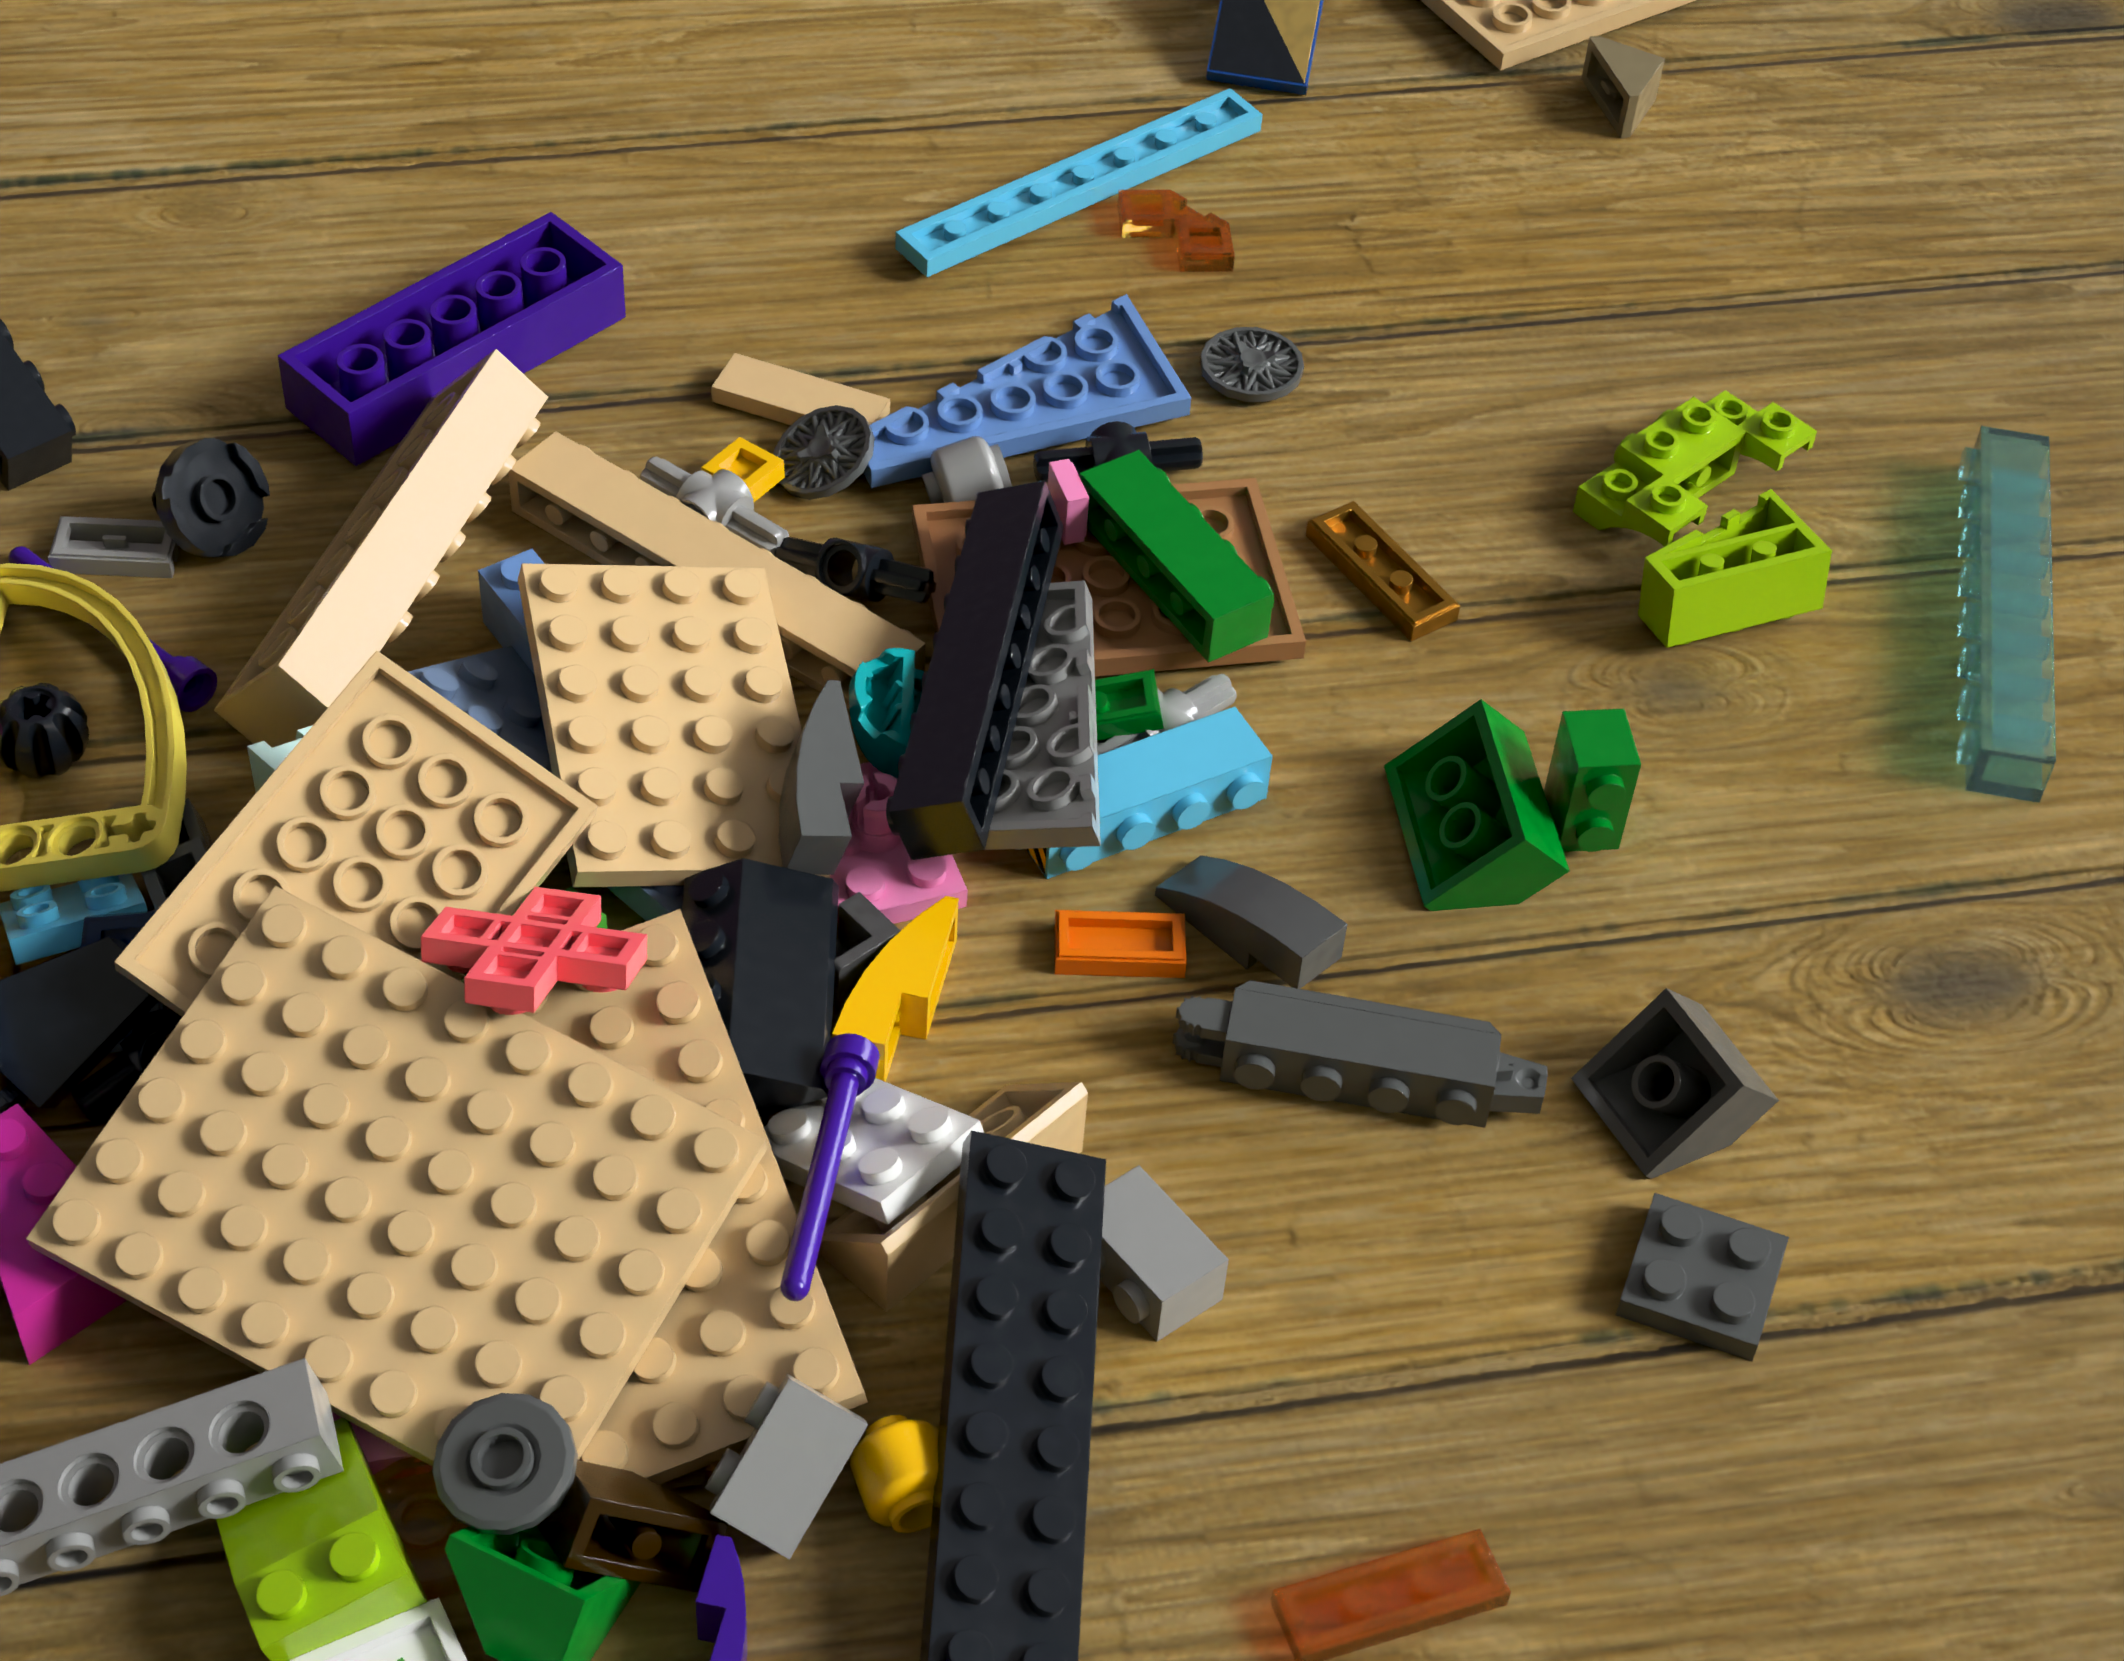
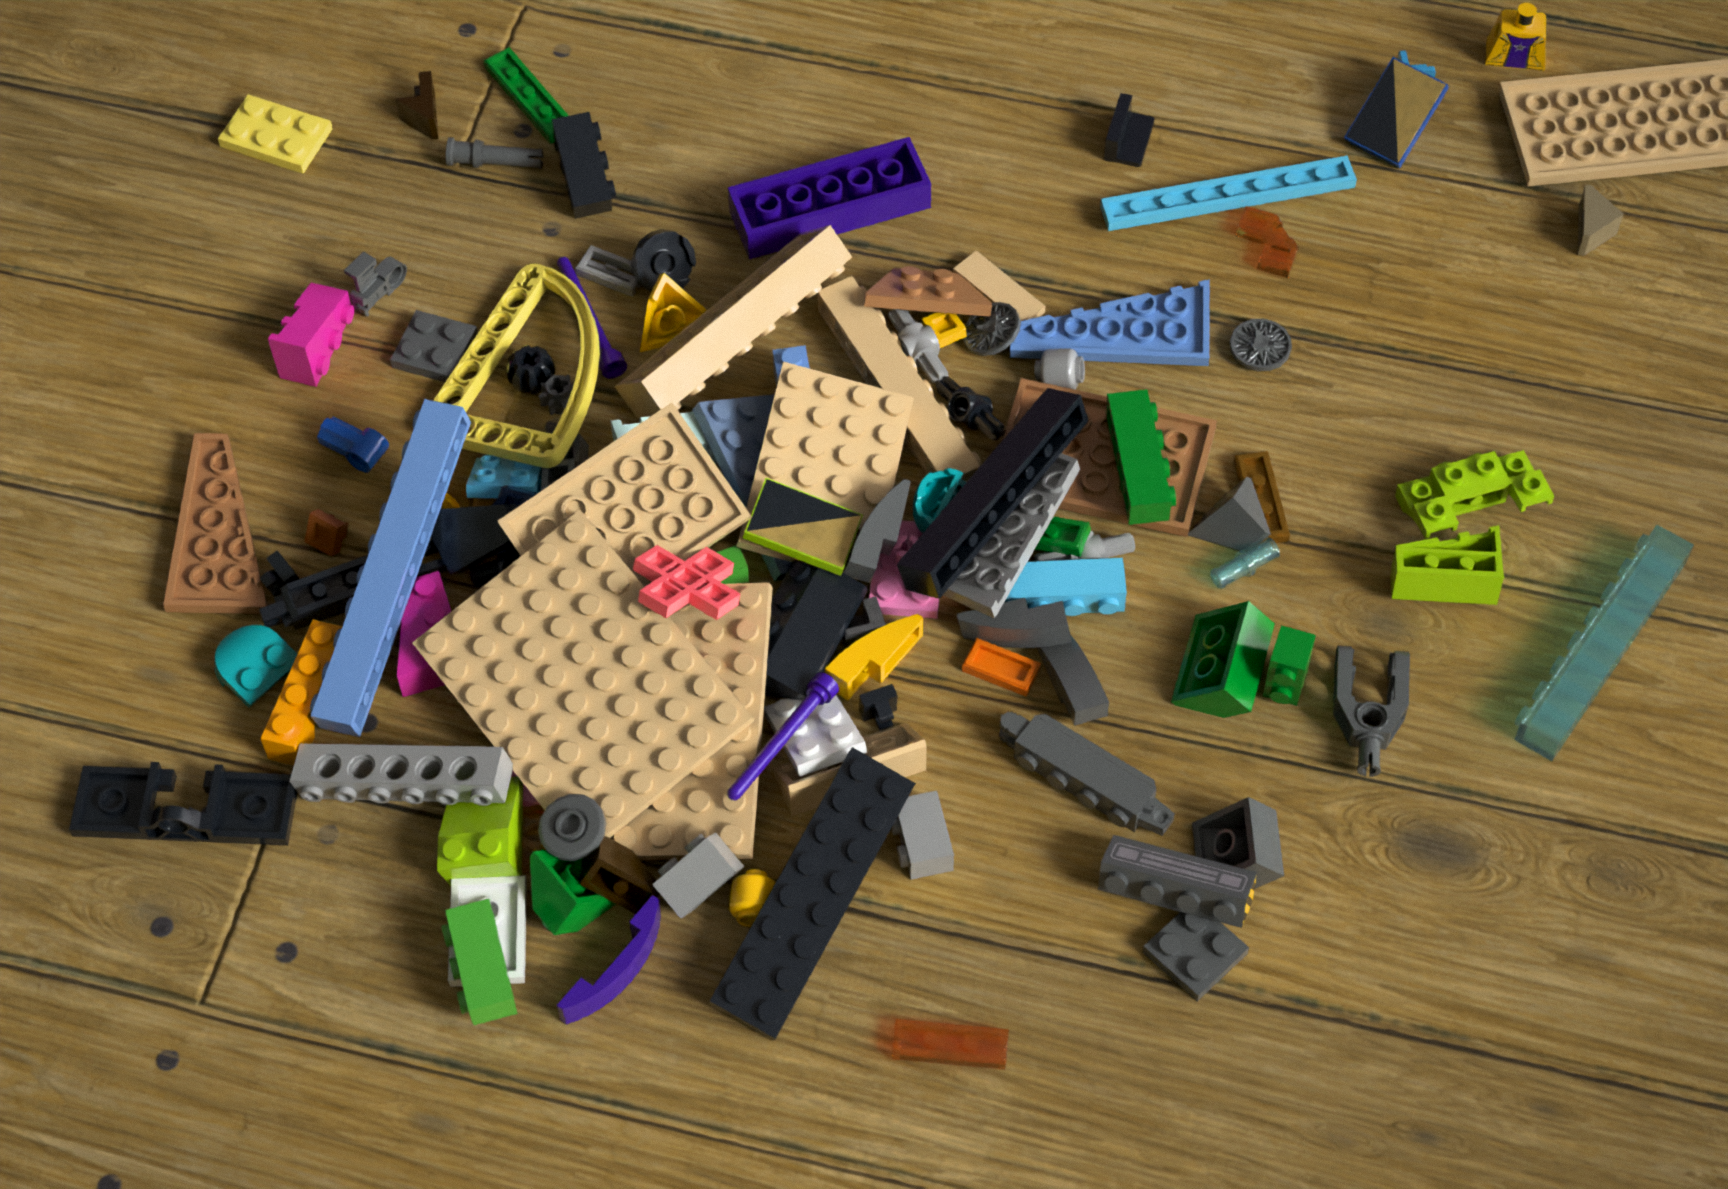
camera: 30 degrees right, 10 degrees up
black axle [1033,421,1203,482] -> none
bright pink tile [1048,459,1089,545] -> none
none -> dark grey gear [539,374,574,415]
none -> yellow slope [640,273,707,352]
none -> tile [742,478,863,576]
none -> black tile [859,684,898,731]
none -> medium nougat wing [864,266,992,317]
none -> dark grey slope [957,598,1072,648]
none -> dark grey brick [1098,835,1257,928]
none -> black panel [1104,93,1155,167]
none -> dark grey slope [1188,477,1271,553]
none -> clear light blue pin [1210,538,1280,590]
none -> dark grey piece [1333,645,1410,777]

